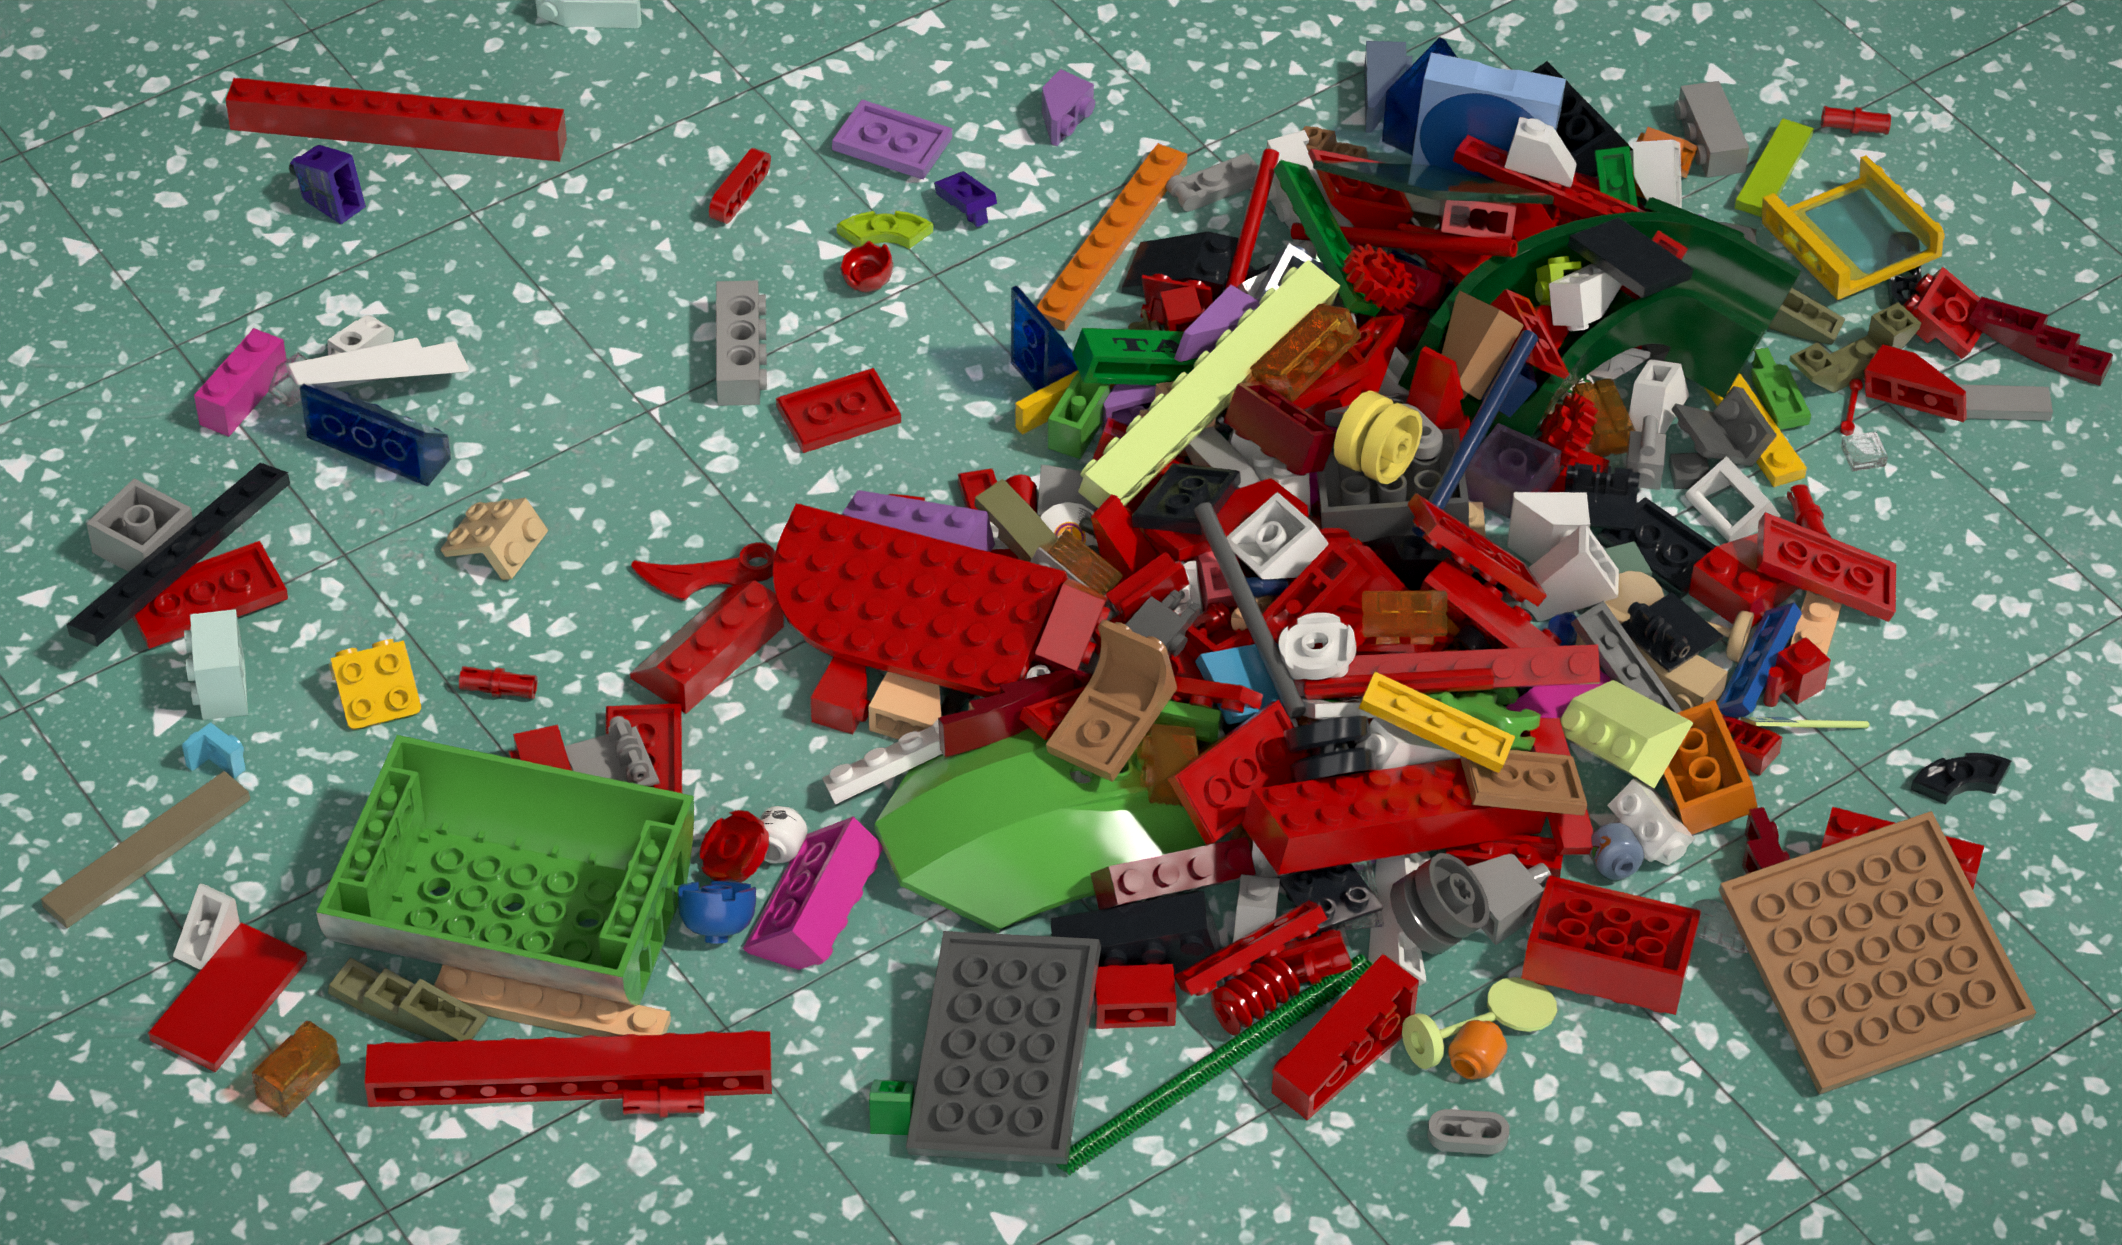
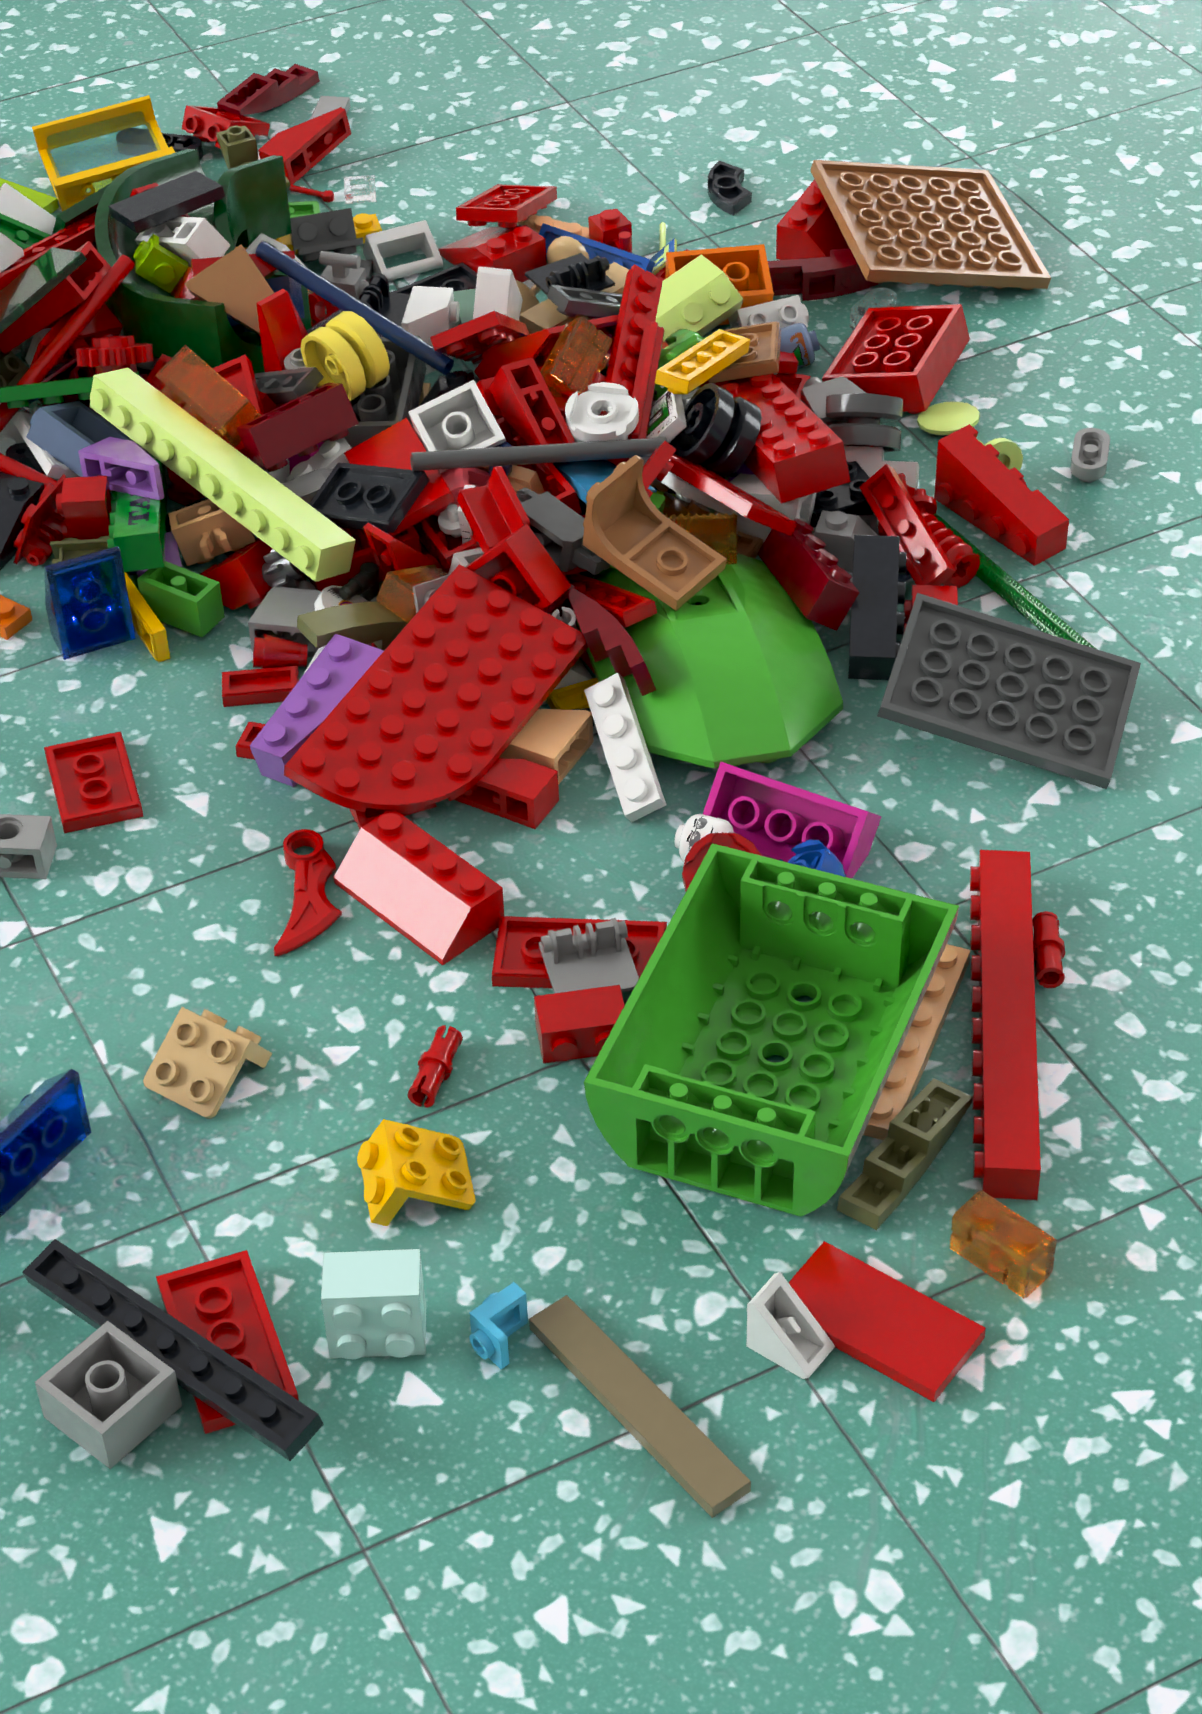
camera: 80 degrees left, 5 degrees down
green slope [869,1079,914,1135] -> none
orange head [1448,1020,1508,1080] -> none
red pin [1787,484,1831,538] -> none

